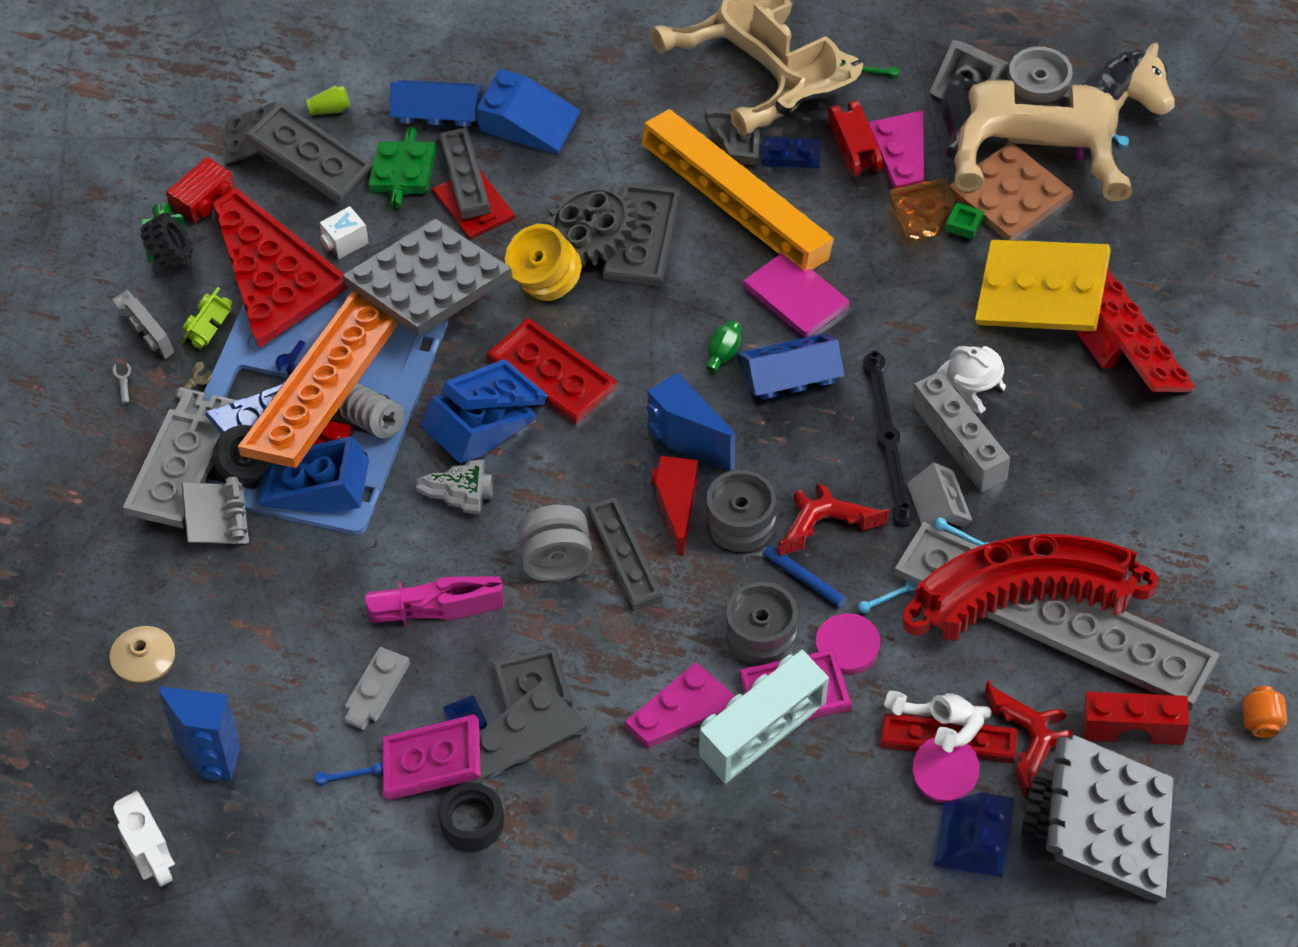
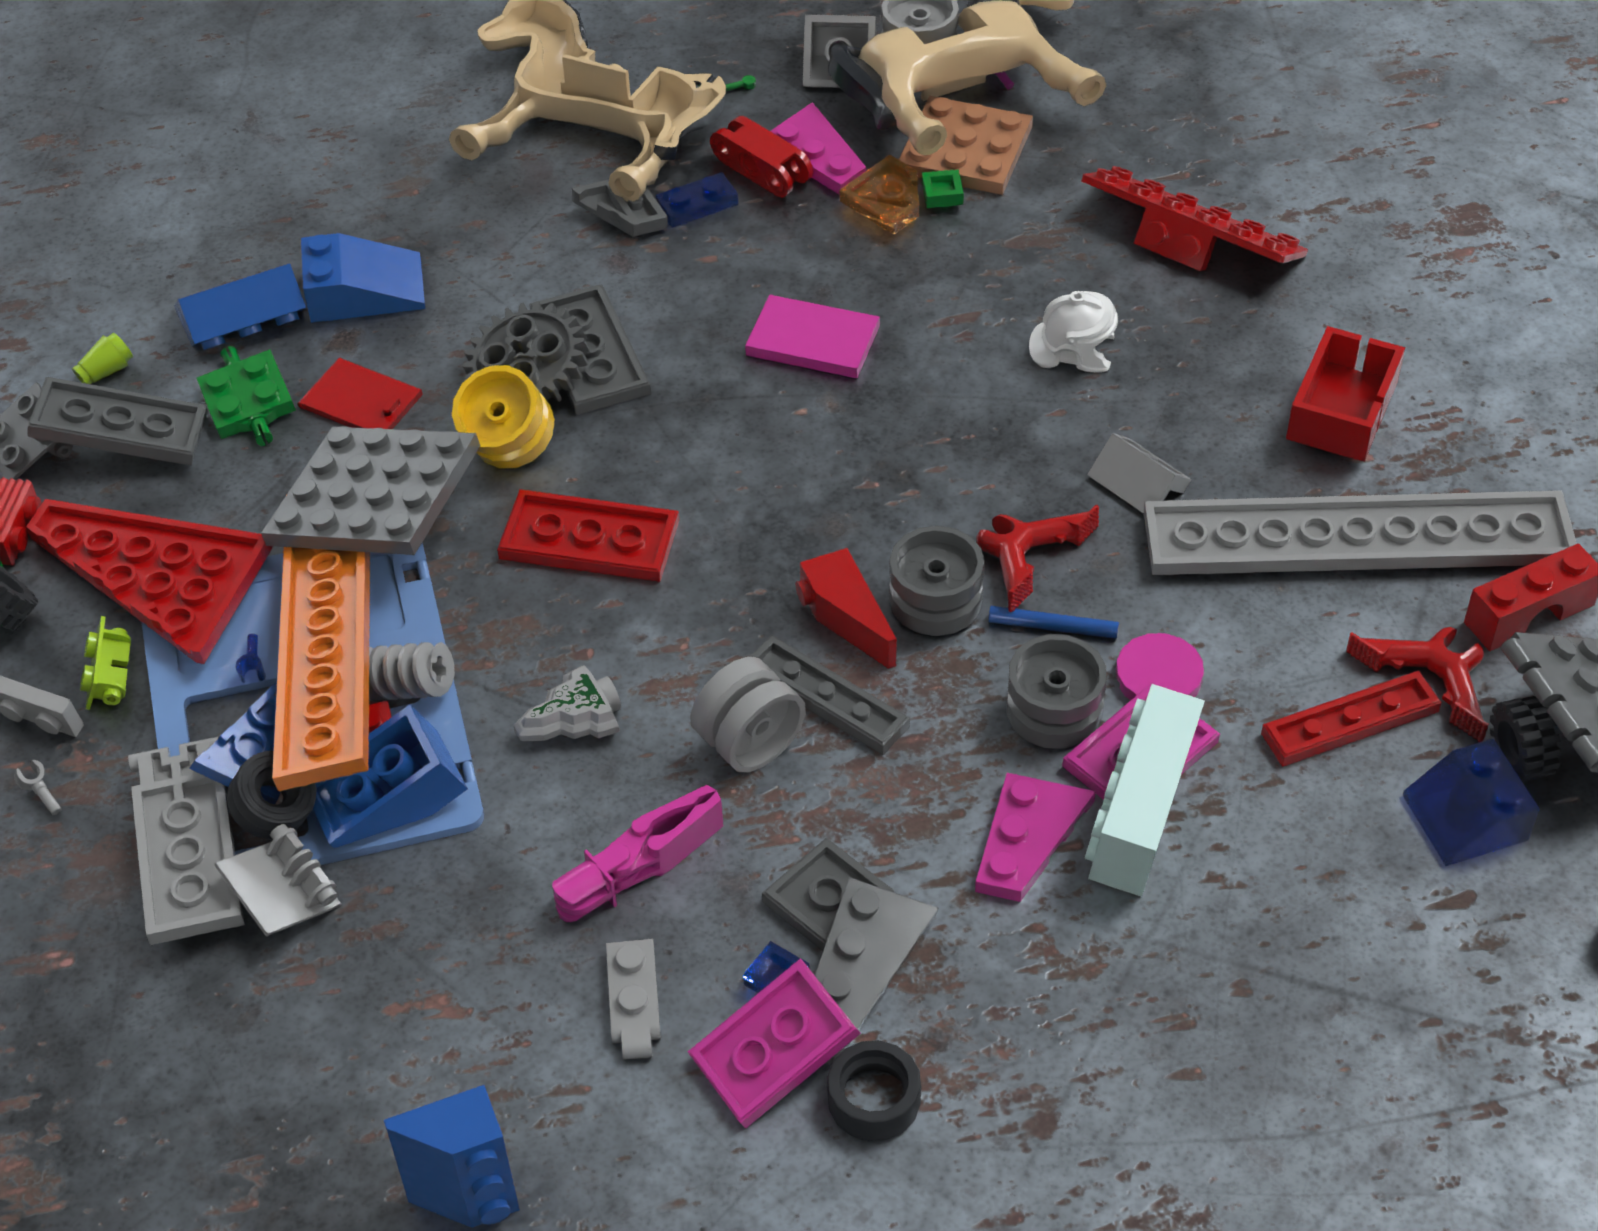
camera: 30 degrees left, 5 degrees down
tan dish [110,626,175,684] -> none
dark tan hand [174,362,212,401] -> none
blue hinge [315,762,383,786] -> none
white brick [319,206,369,260] -> none
blue slope [420,393,536,463] -> none
dark grey tile [439,128,491,219] -> none
blue wing [442,359,548,410] -> none
light orange brick [642,109,834,271] -> none
blue slope [646,372,735,472] -> none
green plant [706,320,743,373] -> none
slope [736,333,845,399] -> none
medium azure hinge [858,581,917,614] -> none
black piece [863,350,916,526] -> none
white piece [884,690,991,753] -> none
red gear [902,534,1158,641] -> none
light grey brick [912,371,1010,493] -> none
dark pink tile [912,738,980,804] -> none
medium azure hinge [934,517,989,546] -> none
yellow plate [975,240,1111,331] -> none
none -> red piece [1286,326,1406,462]

